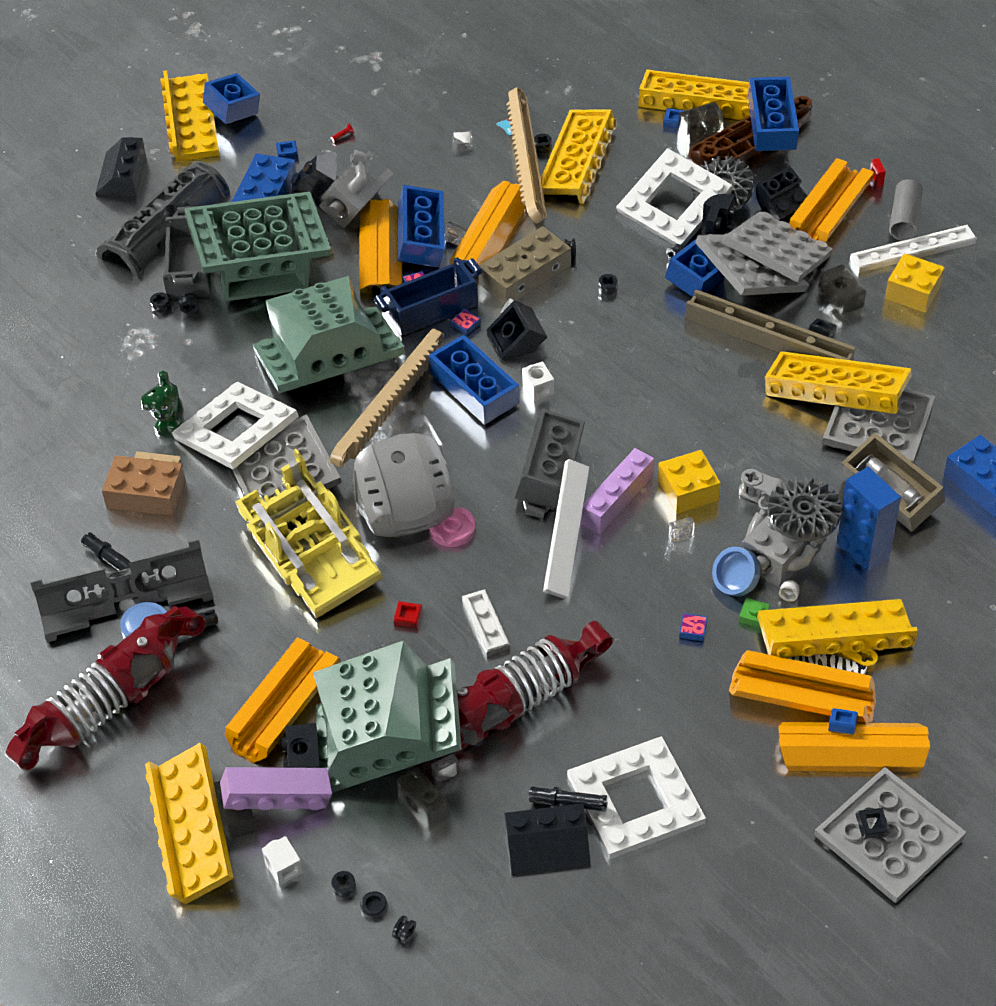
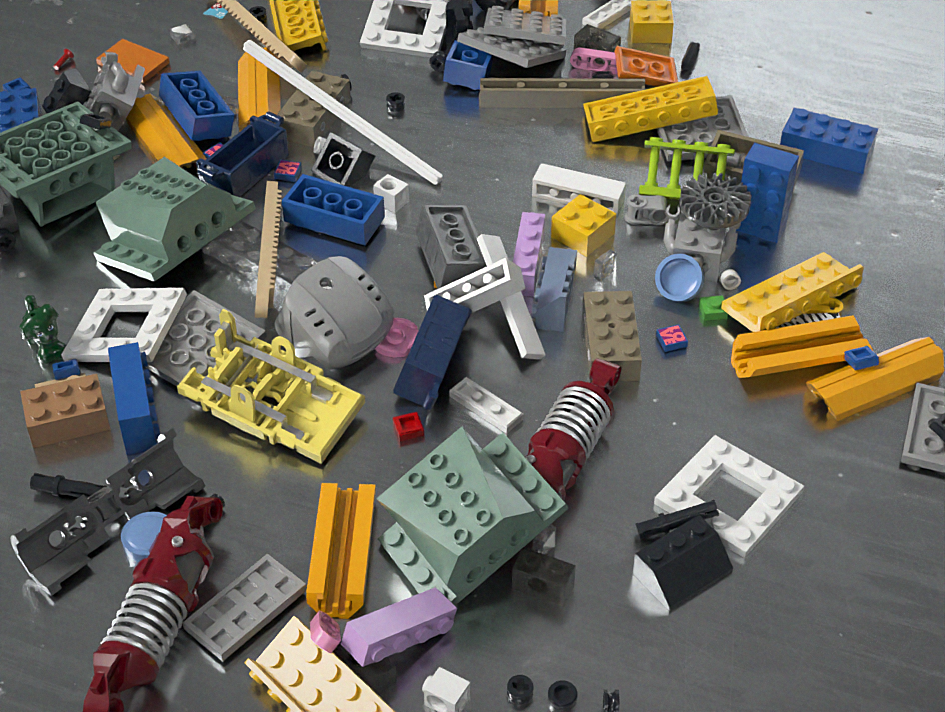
camera: 30 degrees left, 5 degrees down
black brick [282,723,320,768] -> none
none -> blue tile [52,359,80,380]
none -> black tile [79,113,112,130]
none -> orange tile [96,39,170,83]
none -> blue brick [108,342,161,455]
none -> light grey plate [183,554,307,662]
none -> white axle [243,40,443,185]
none -> bright pink beam [310,611,341,653]
none -> dark blue container [393,294,472,410]
none -> white brick [424,258,525,313]
none -> sand blue wedge [531,247,577,332]
none -> white brick [532,163,626,216]
none -> bright pink beam [570,48,618,75]
none -> dark tan piece [582,291,642,382]
none -> orange tile [614,46,678,87]
none -> lime fence [639,137,735,200]
none -> black axle [681,41,700,71]

